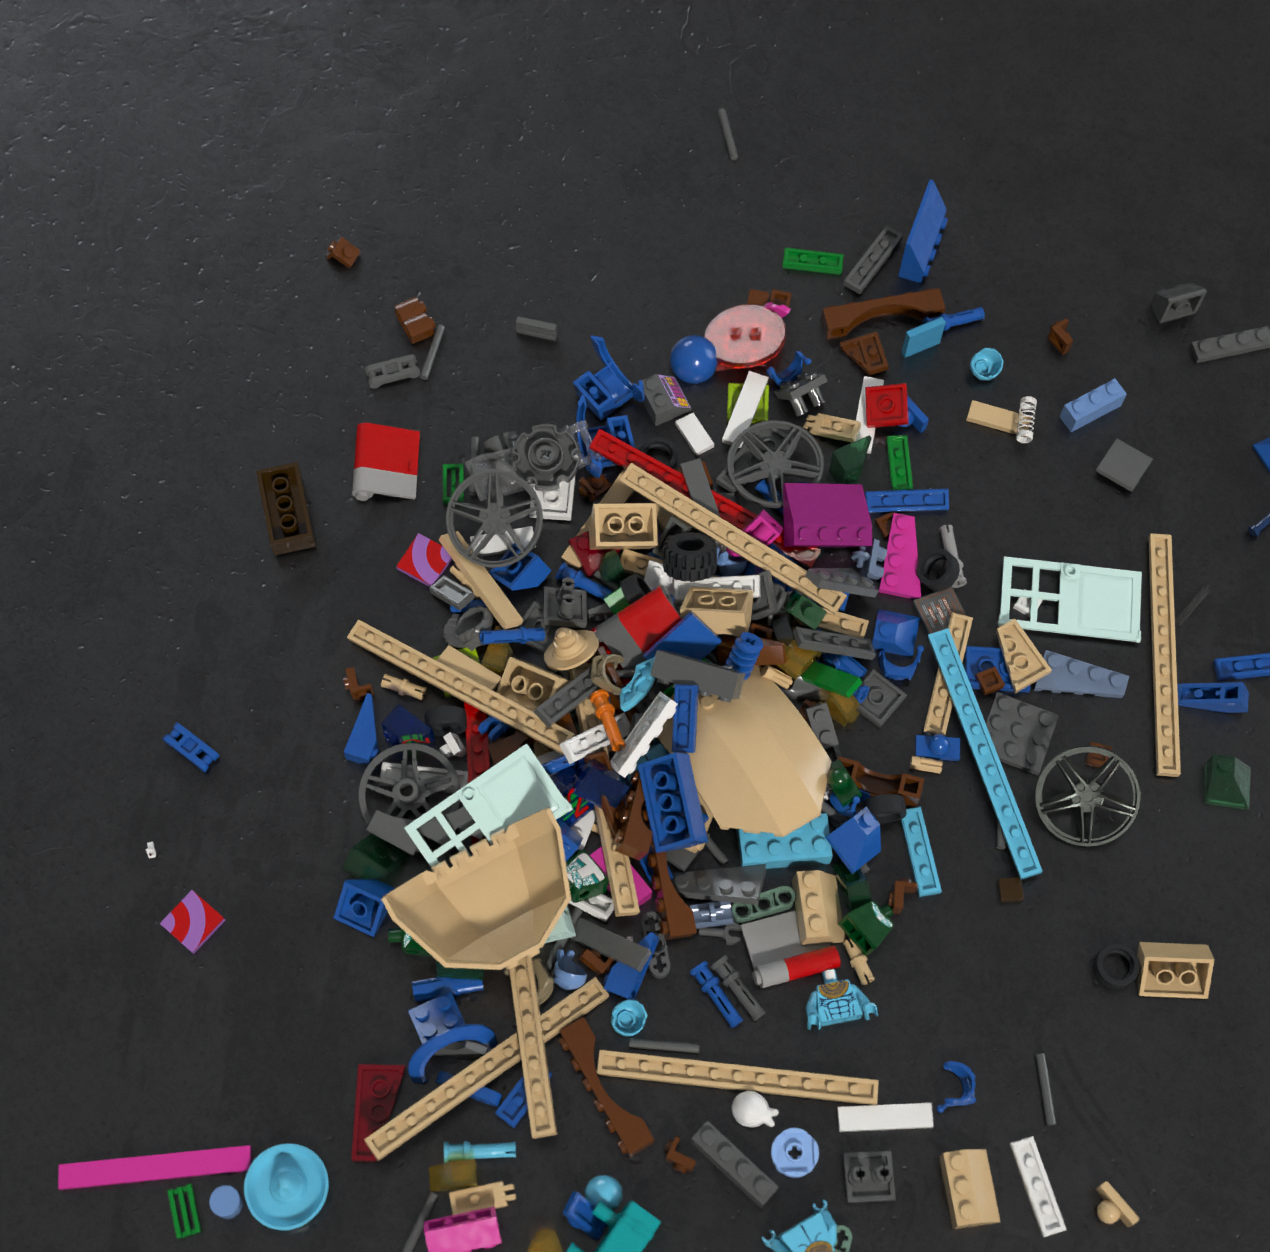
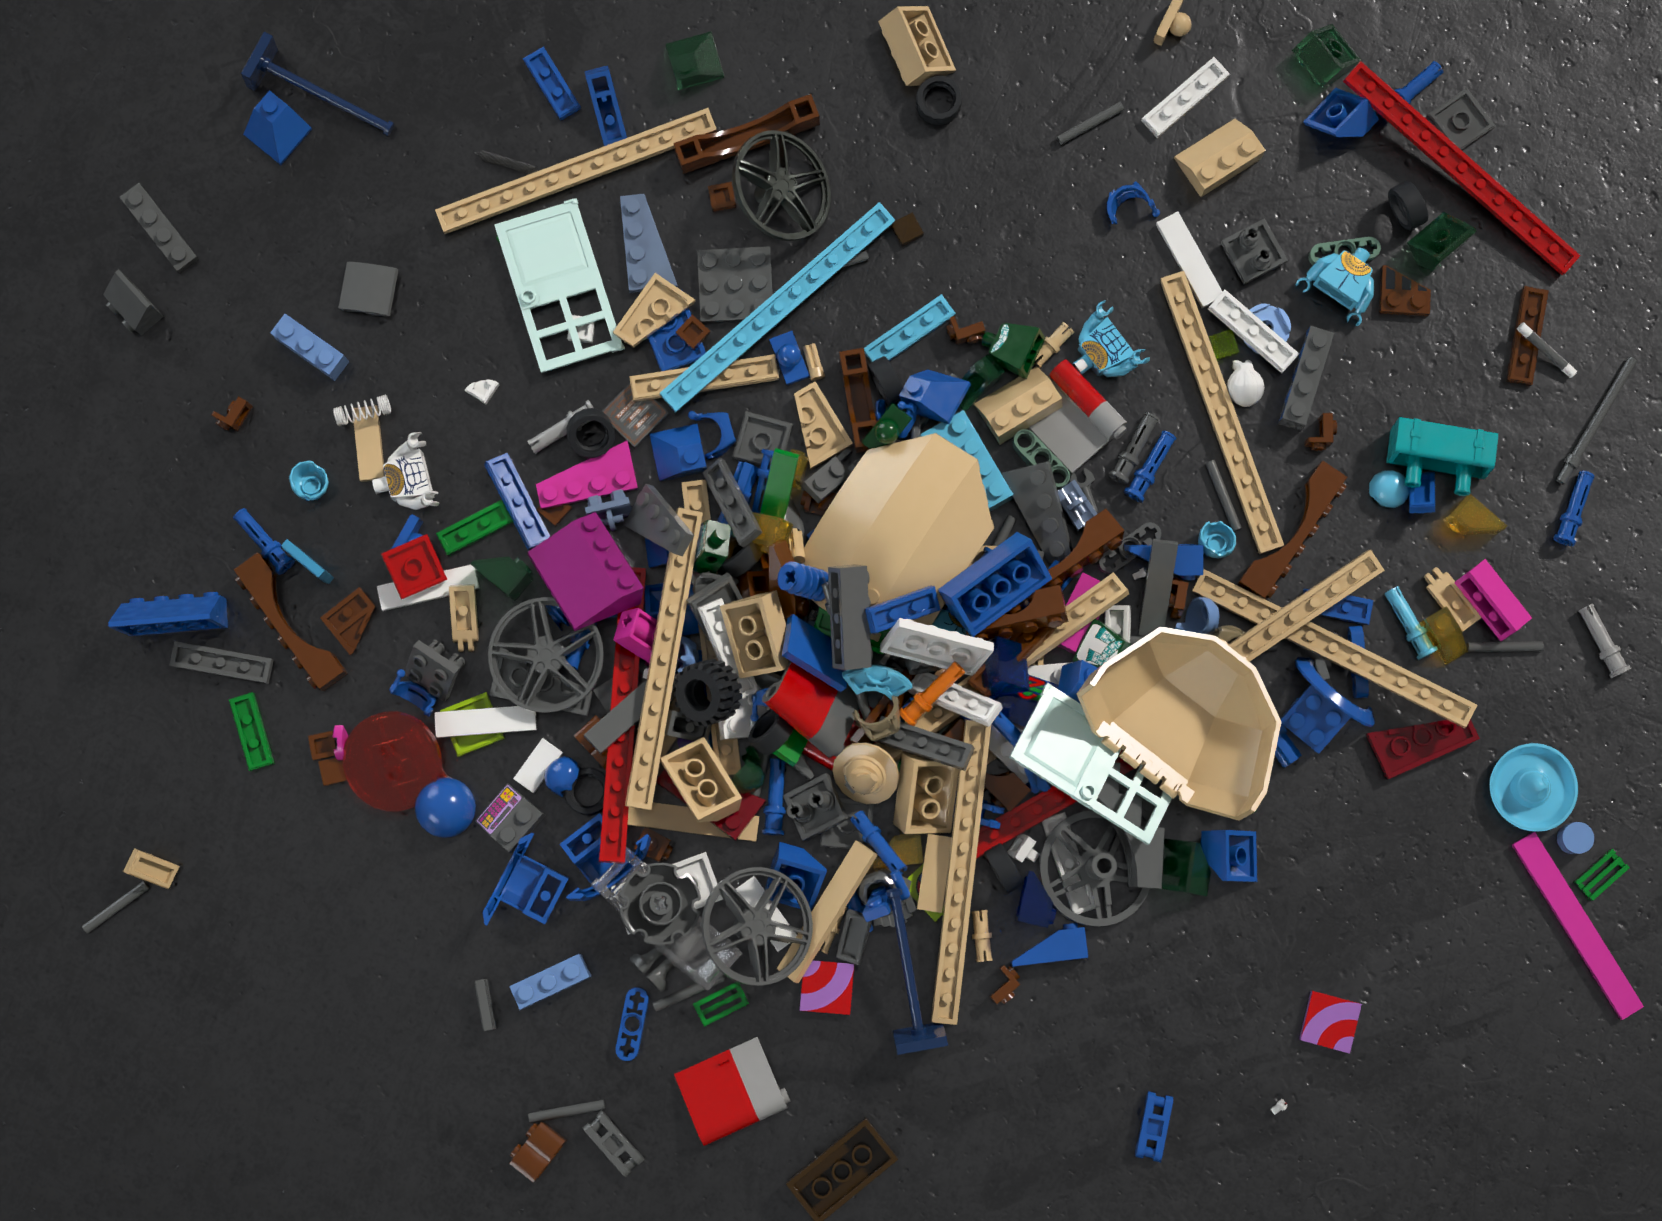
camera: 110 degrees left, 15 degrees up
none -> tan tile [123,848,179,889]
none -> white torso [372,432,439,510]
none -> white tile [465,380,499,405]
none -> medium blue brick [509,954,592,1010]
none -> blue hair [544,756,579,797]
none -> blue beam [616,987,649,1061]
none -> reddish brown arch [673,94,820,174]
none -> tan wing [794,382,853,470]
none -> blue plate [862,869,910,922]
none -> dark blue tile [886,888,948,1055]
none -> white tile [1208,290,1299,373]
none -> clear neon green tile [1208,329,1239,361]

